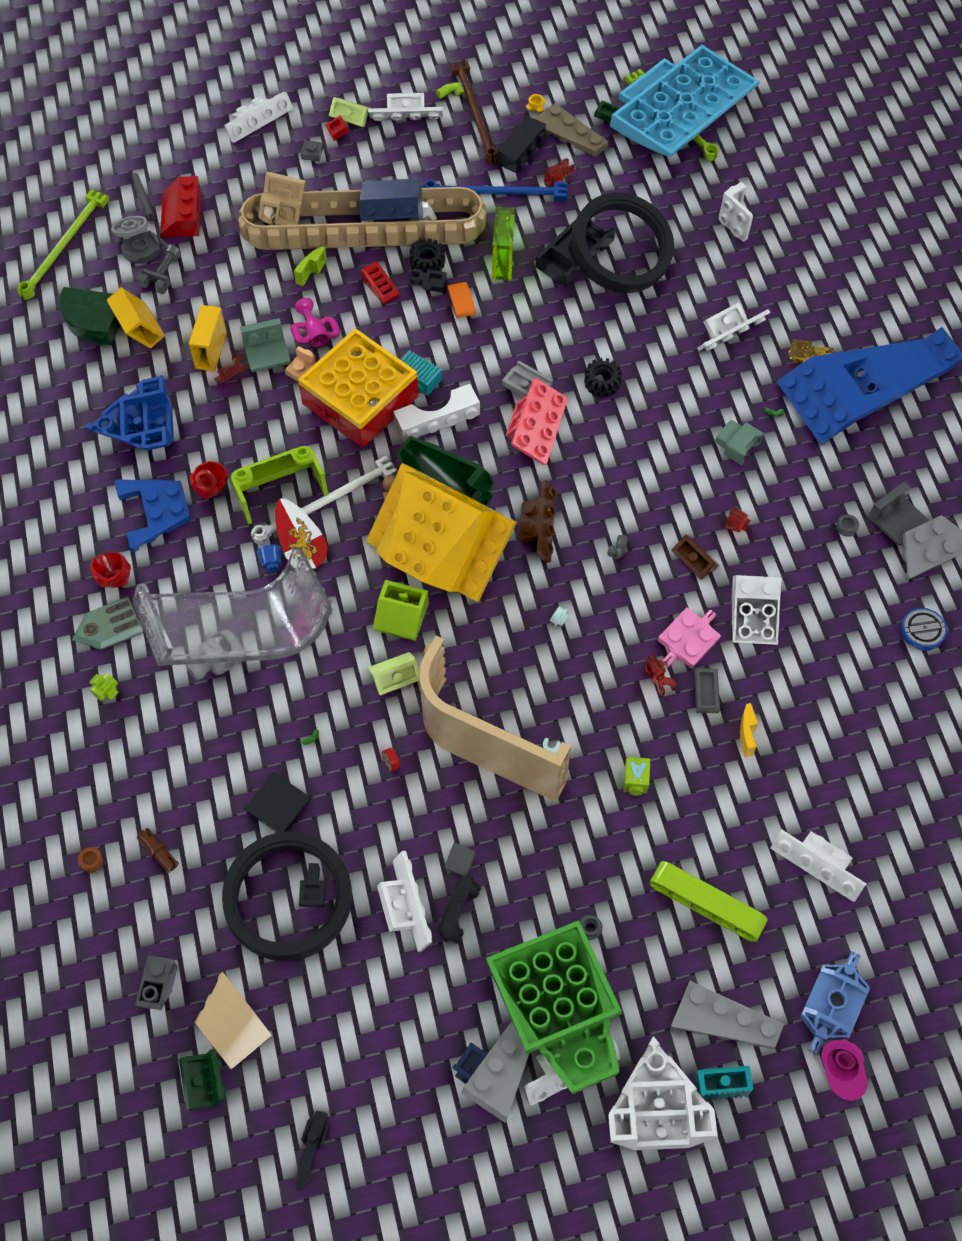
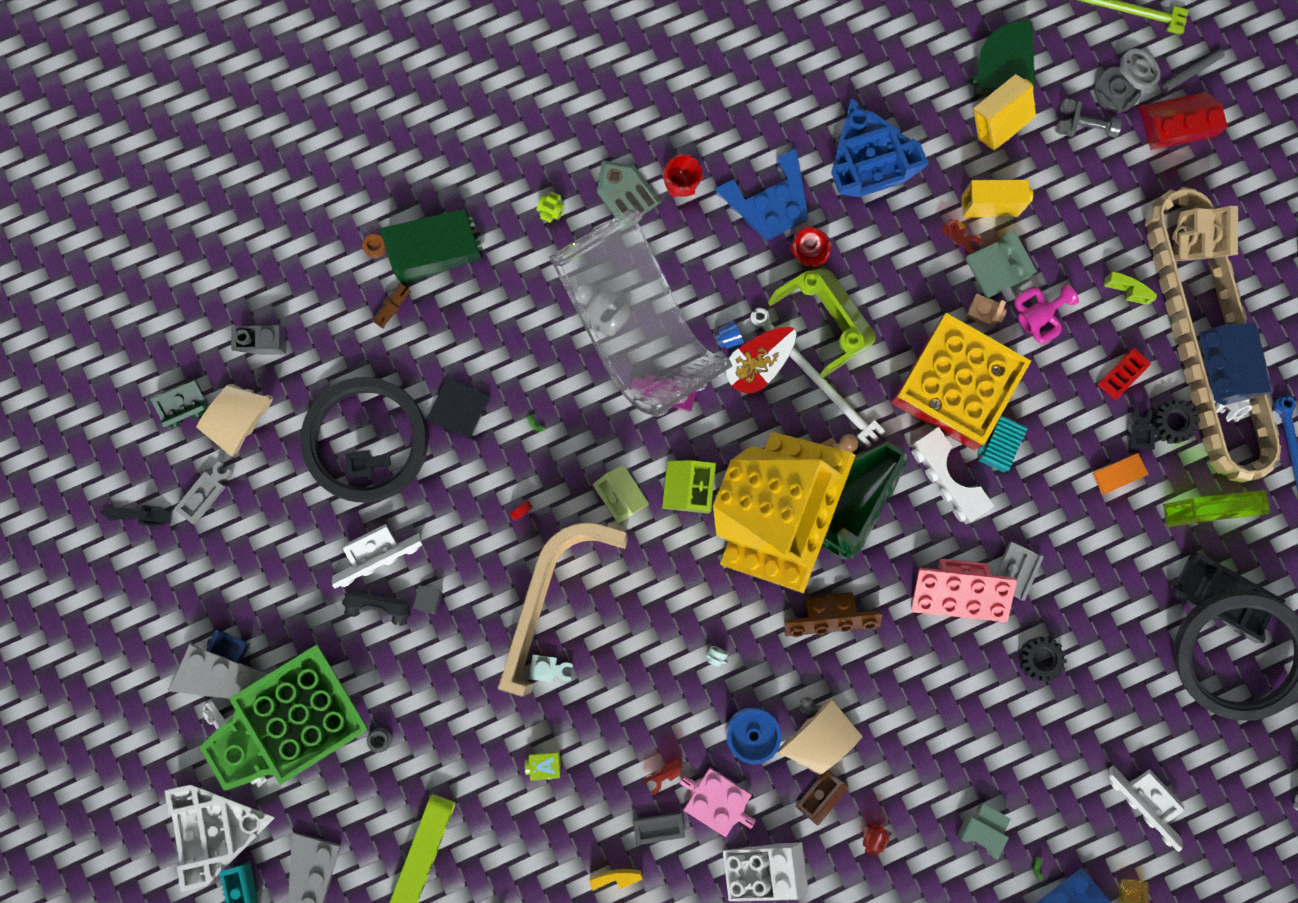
camera: 80 degrees right, 20 degrees up
none -> light grey plate [174,461,234,524]
none -> dark green slope [379,209,483,285]
none -> blue wheel [725,707,782,764]
none -> tan slope [777,700,863,774]

